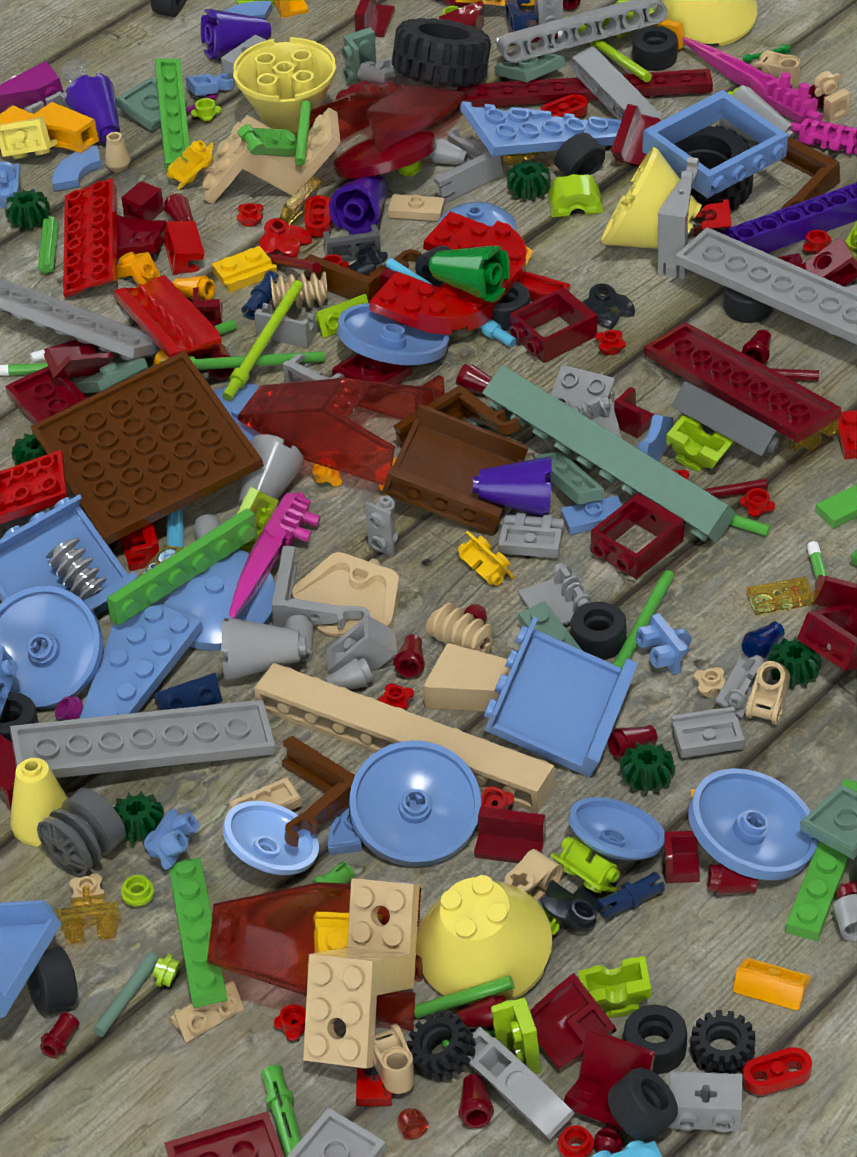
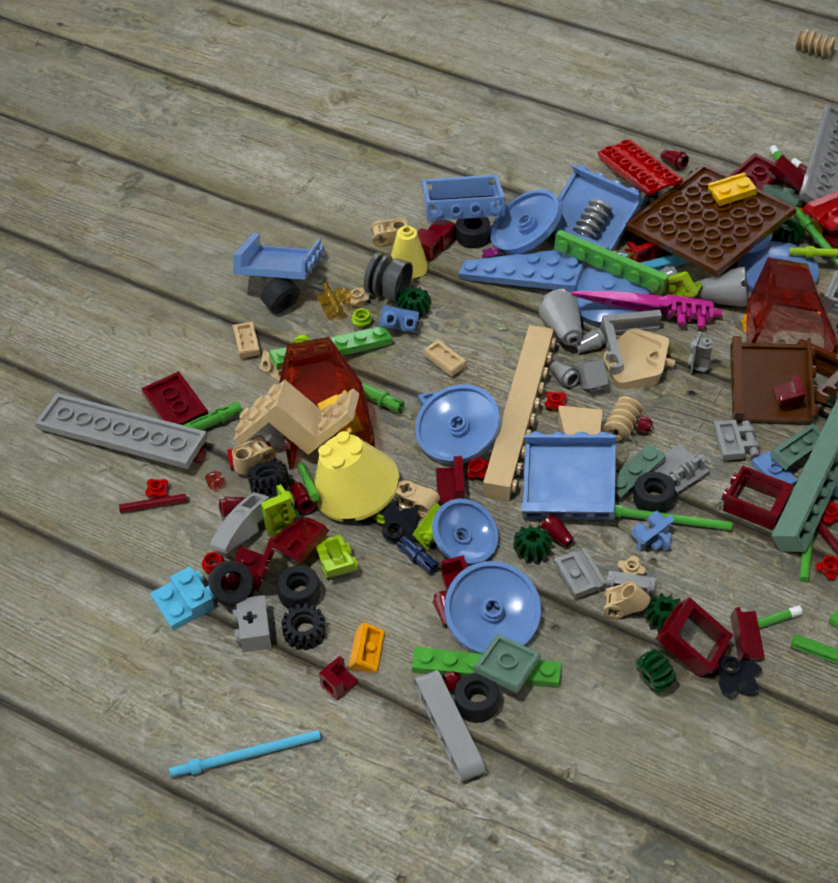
camera: 75 degrees right, 5 degrees up
light grey plate [10,700,275,778] -> none
dark red pin [40,1012,80,1058] -> none
sand green bar [92,953,159,1037] -> none
dark blue hinge [154,672,223,710] -> none
light blue dish [222,801,319,876] -> none
reddish brown hinge [282,736,355,847] -> none
dark red cone [394,634,425,678] -> none
yellow hinge [457,531,515,586] -> none
dark purple cone [473,457,552,516] -> none
clear blue cone [741,621,785,659] -> none
red plate [743,1047,812,1095] -> none
clear yellow tile [746,576,814,616] -> none
none -> tan plate [233,321,260,359]
none -> dark red panel [319,656,358,701]
none -> yellow plate [708,172,757,206]
none -> dark red panel [773,374,806,408]

